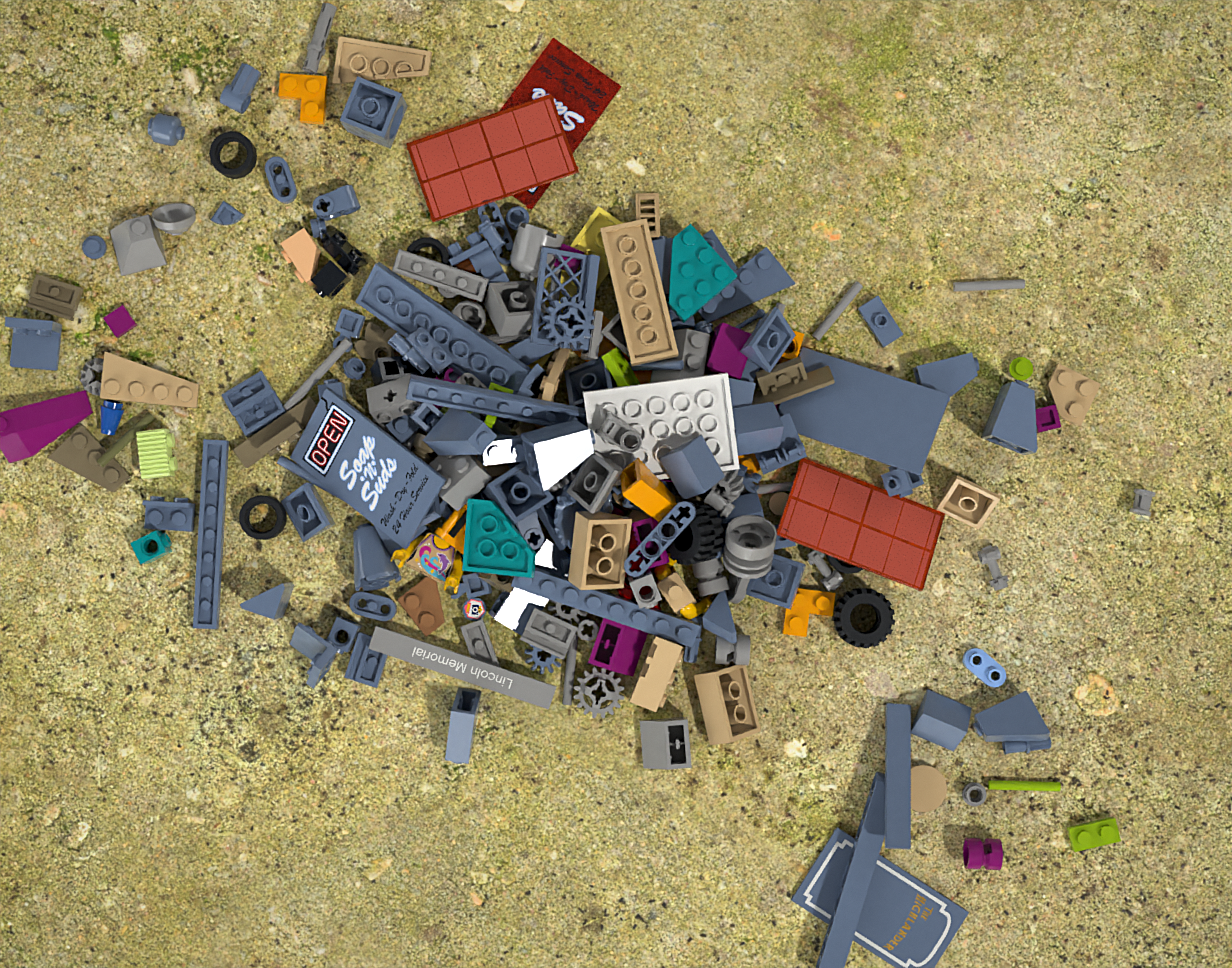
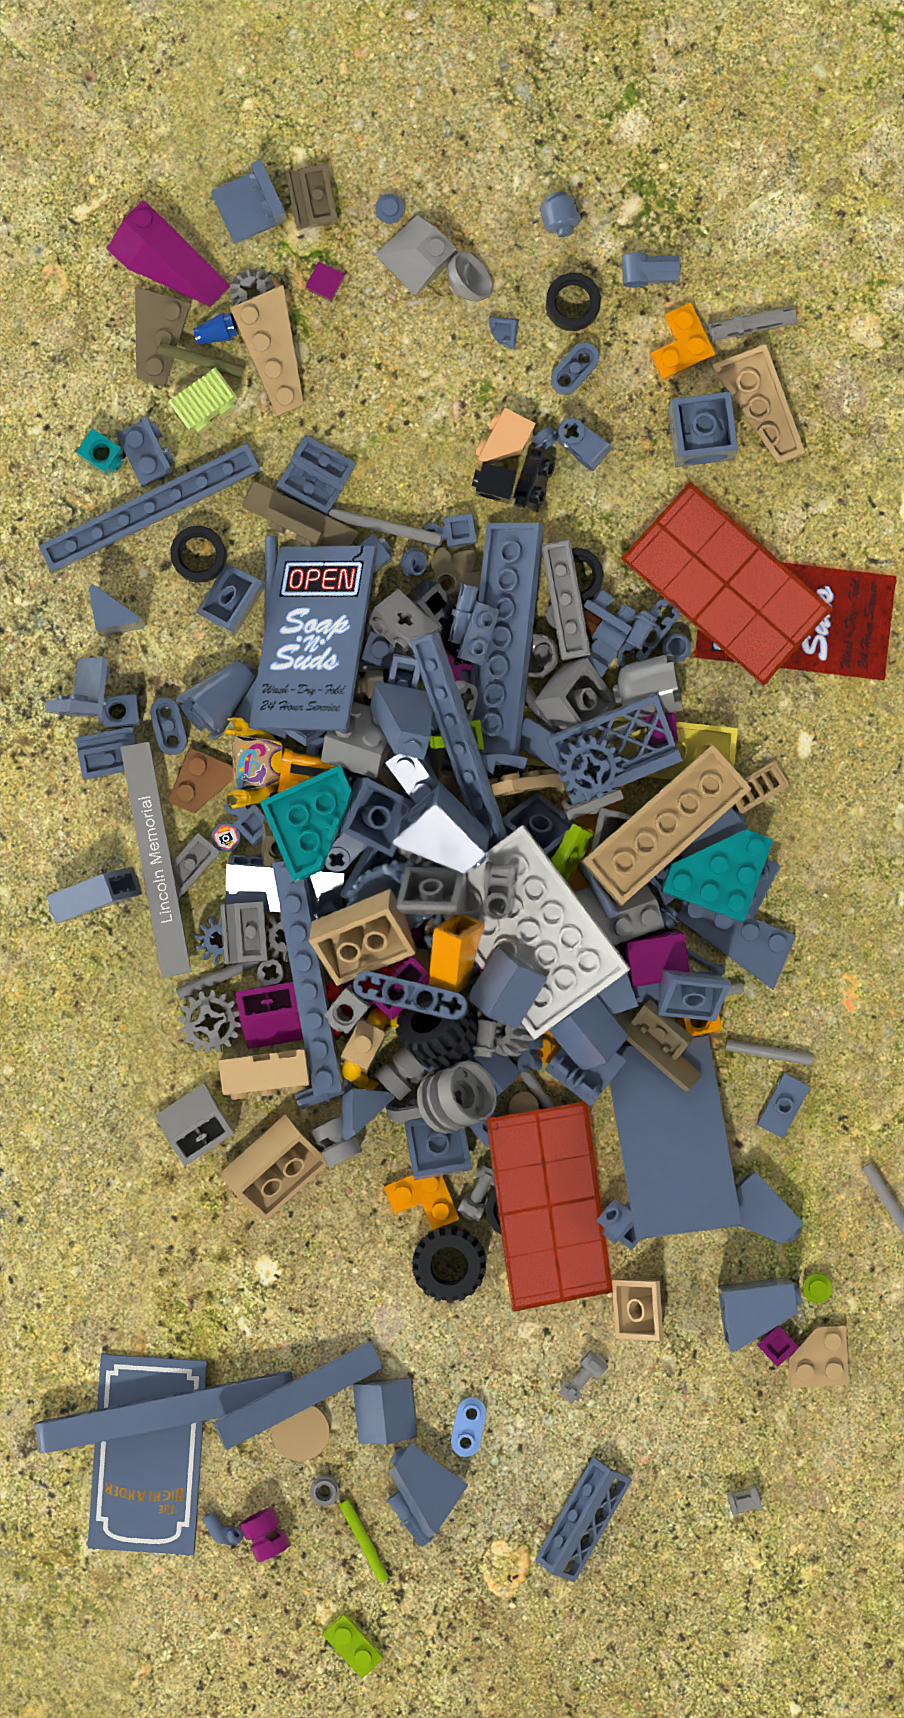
camera: 60 degrees right, 0 degrees up
none -> sand blue arm [202,1511,243,1546]
none -> sand blue fence [535,1457,633,1583]

